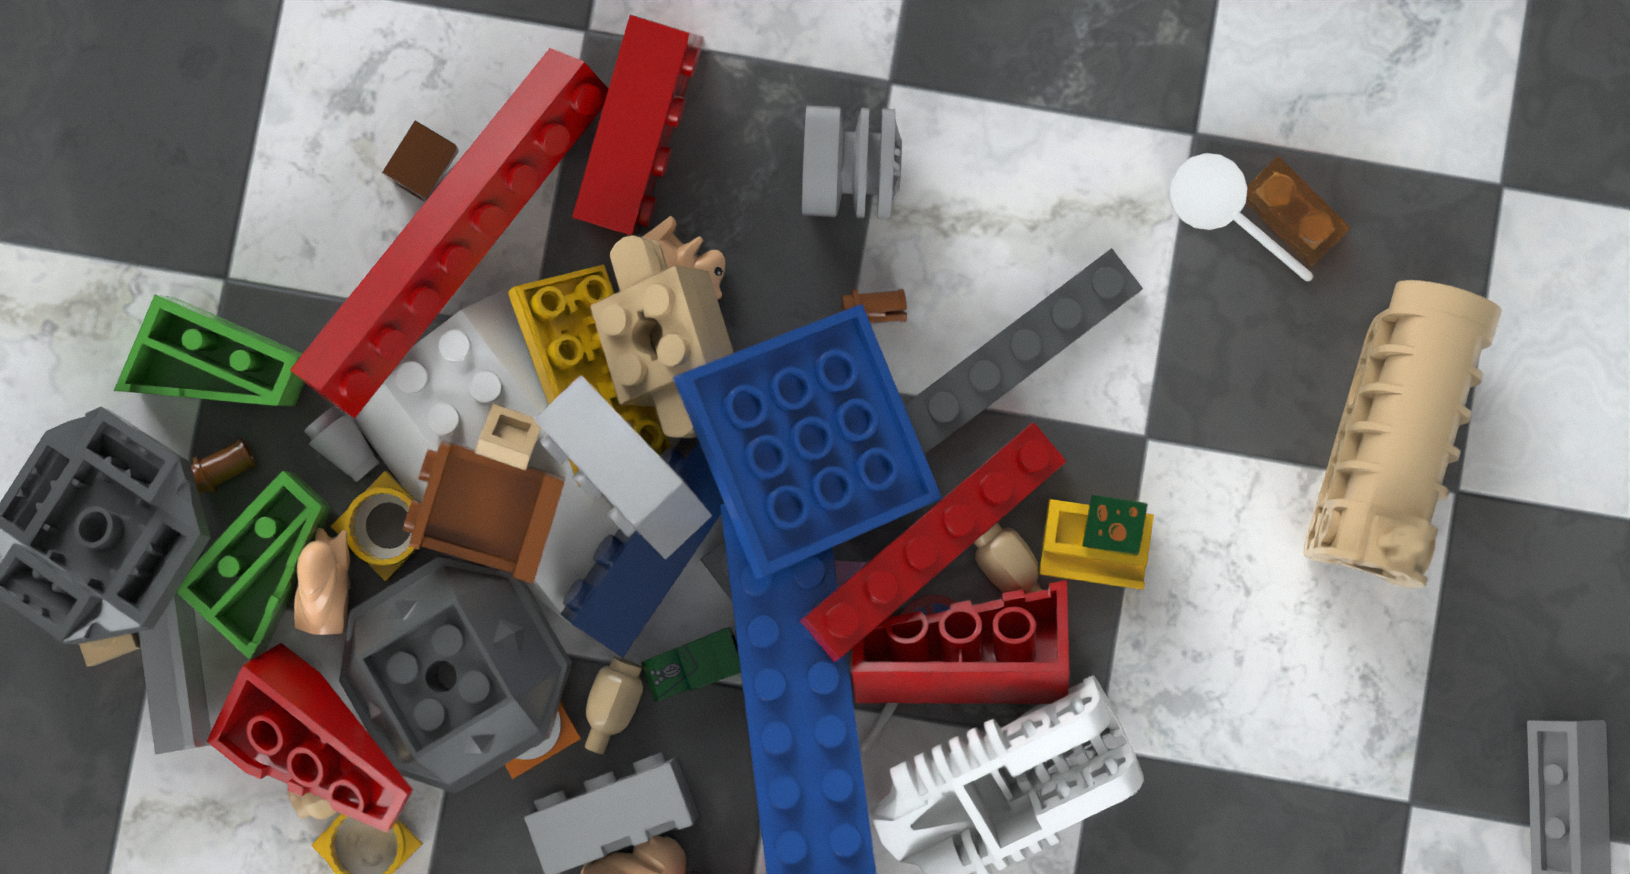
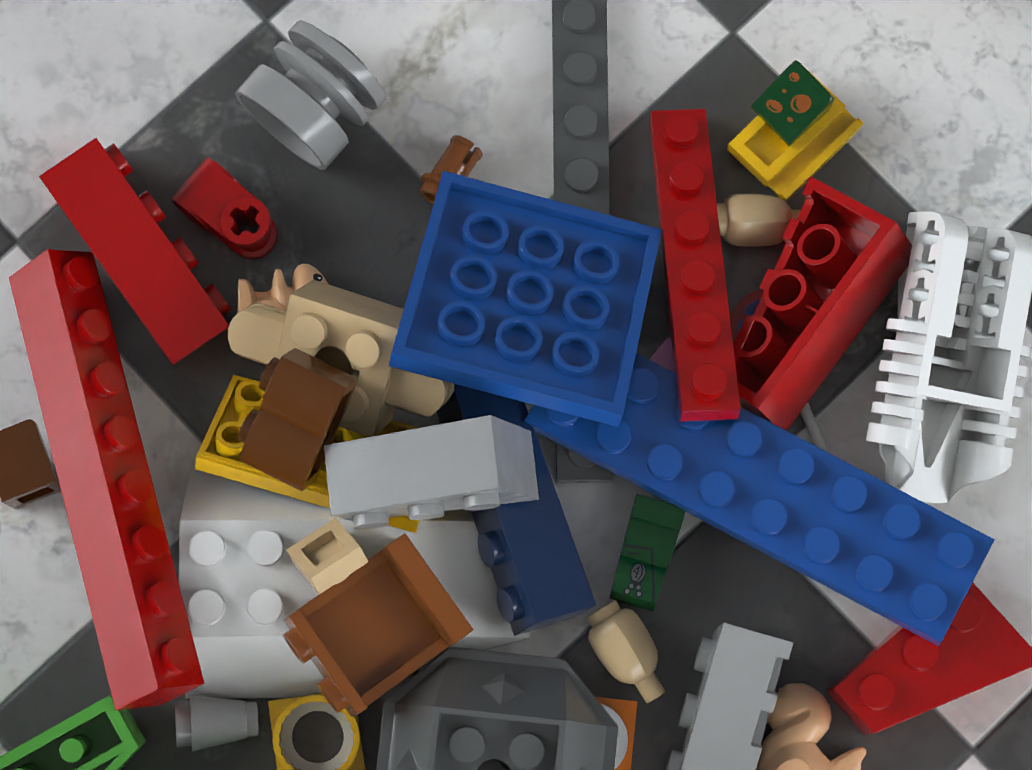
camera: 55 degrees left, 5 degrees down
none -> red piece [170,157,278,260]
none -> reddish brown brick [238,348,358,491]

